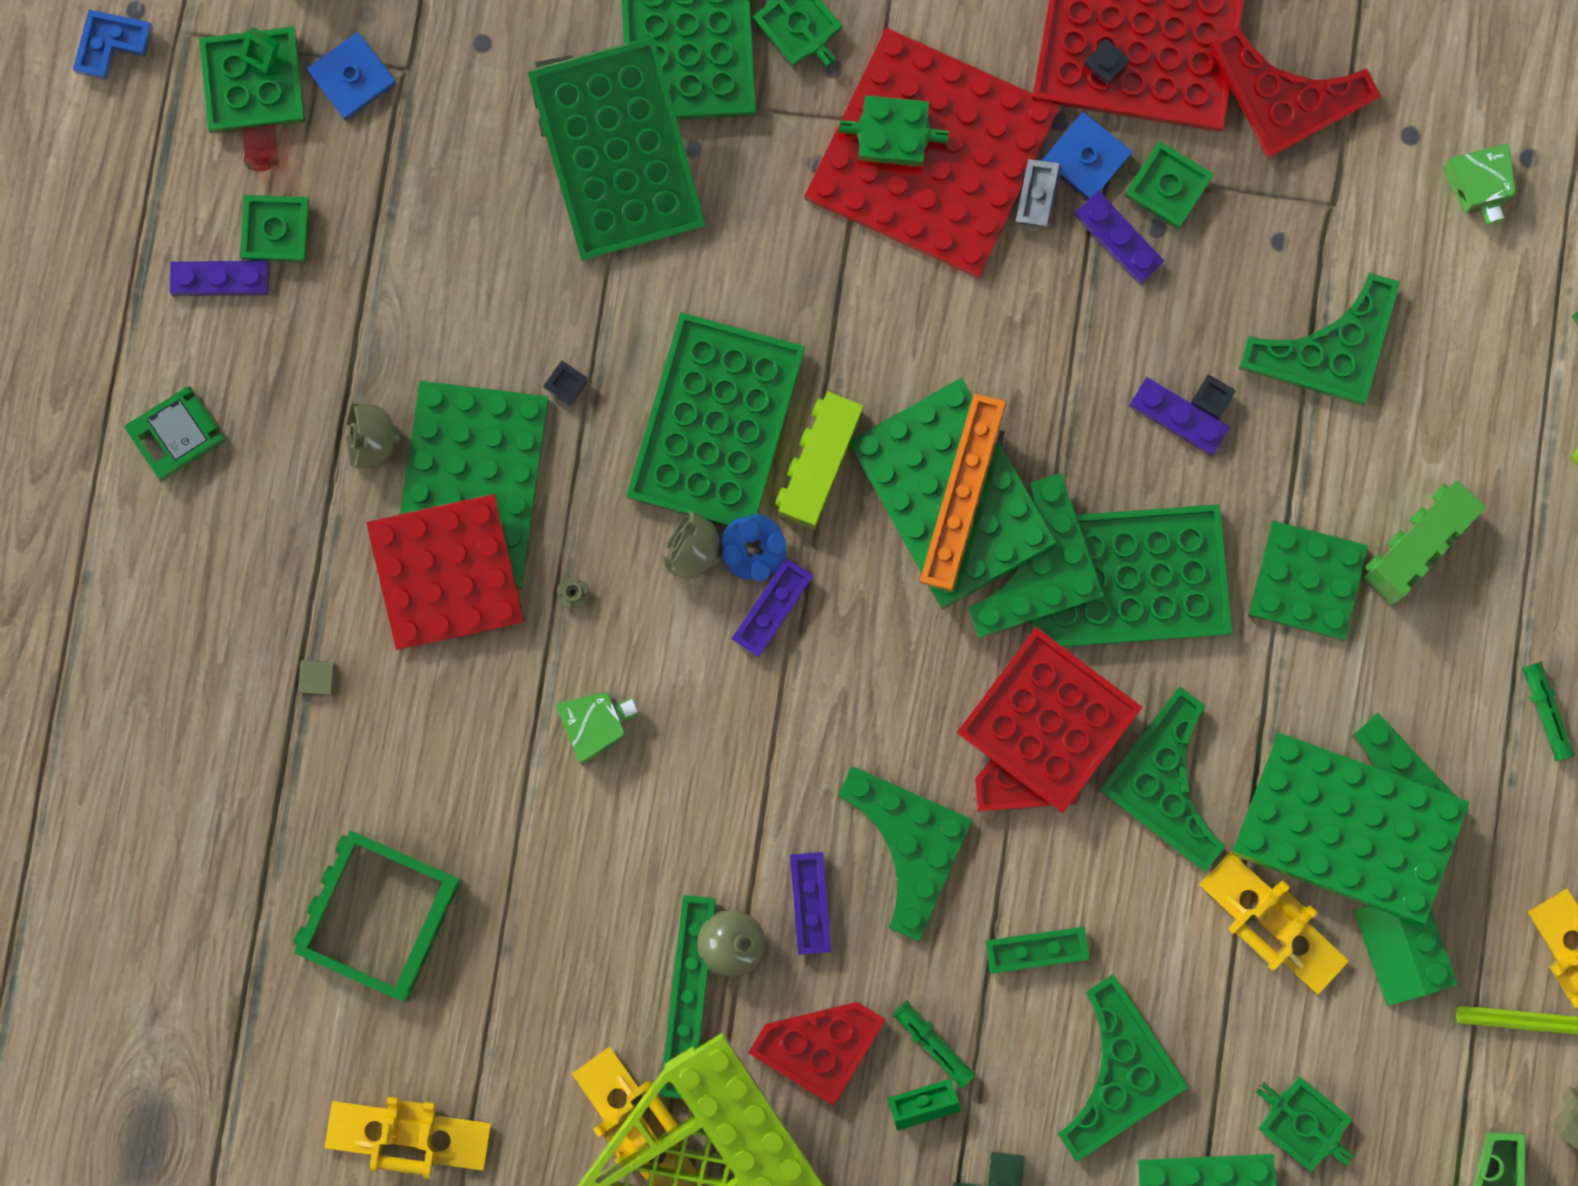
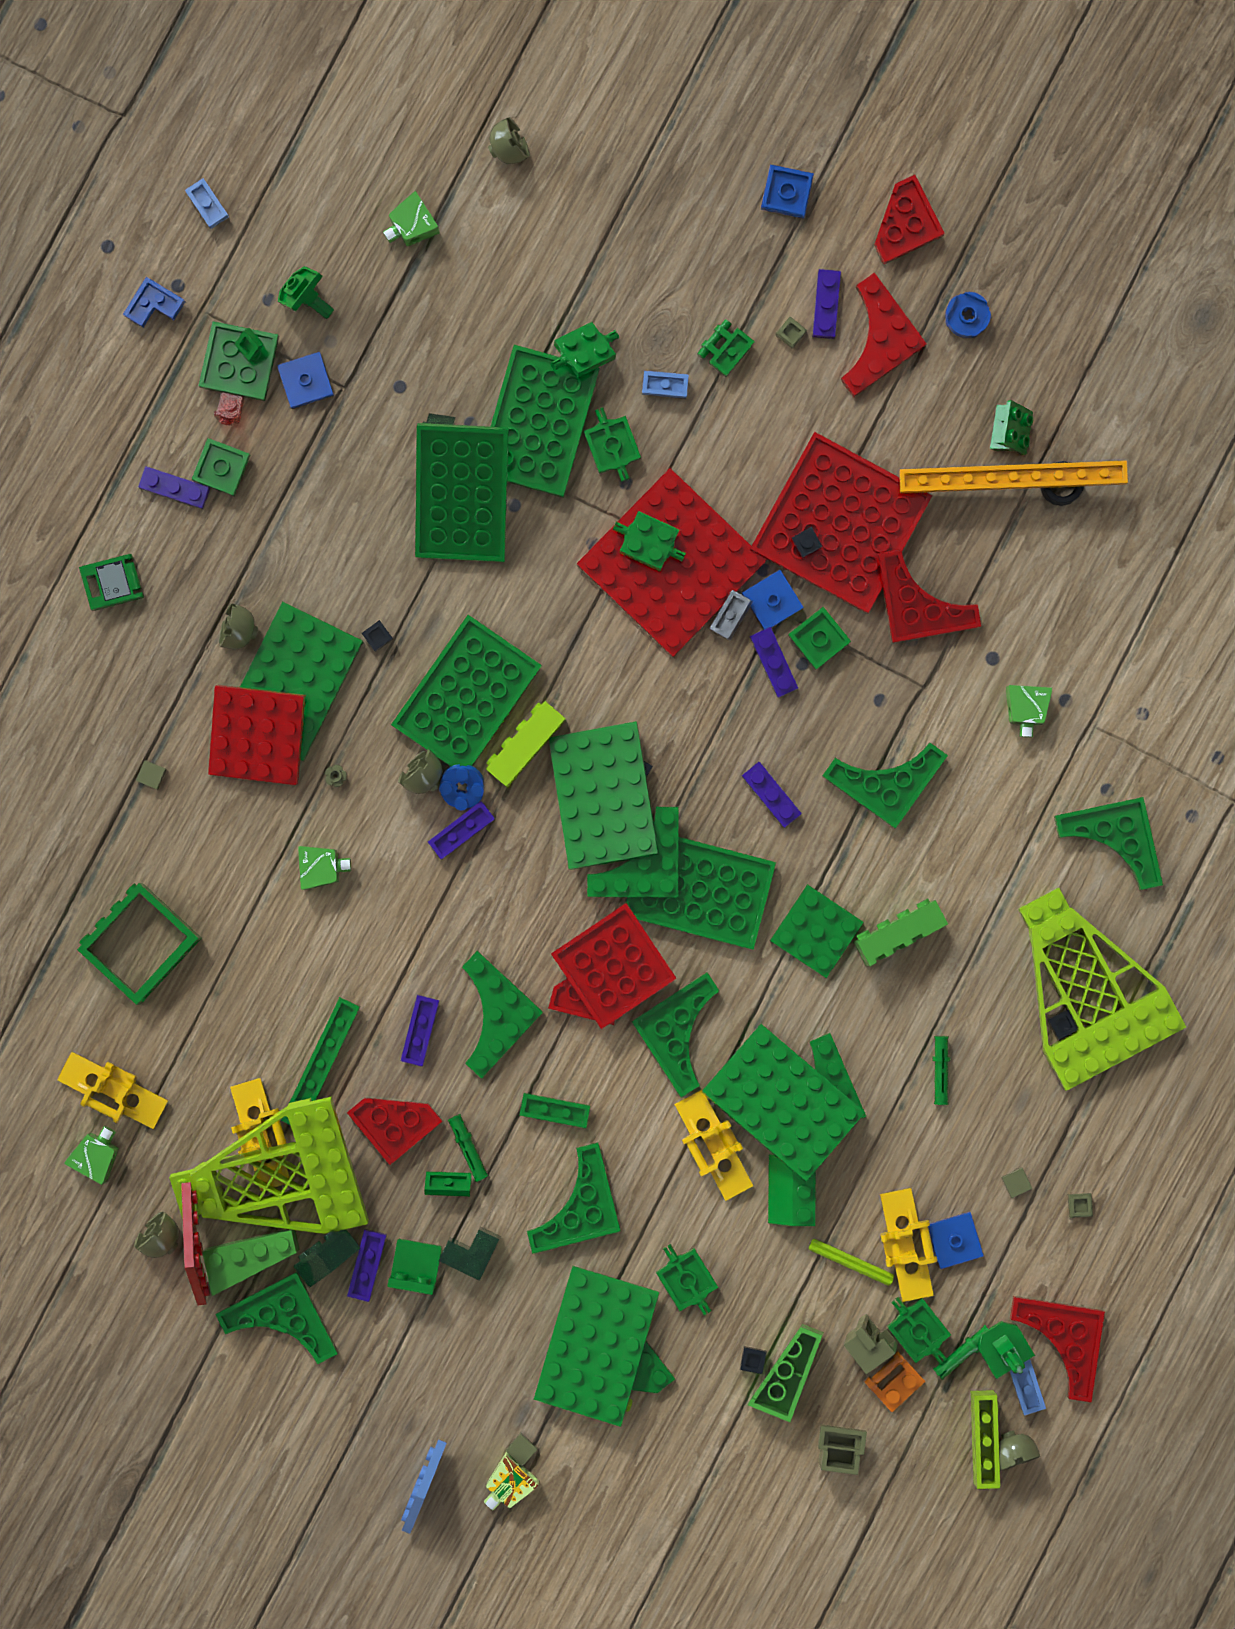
camera: 20 degrees right, 5 degrees up
olive cylinder [697,910,766,977] -> none
orange plate [920,393,1007,592] -> none
black plate [1191,374,1236,420] -> none

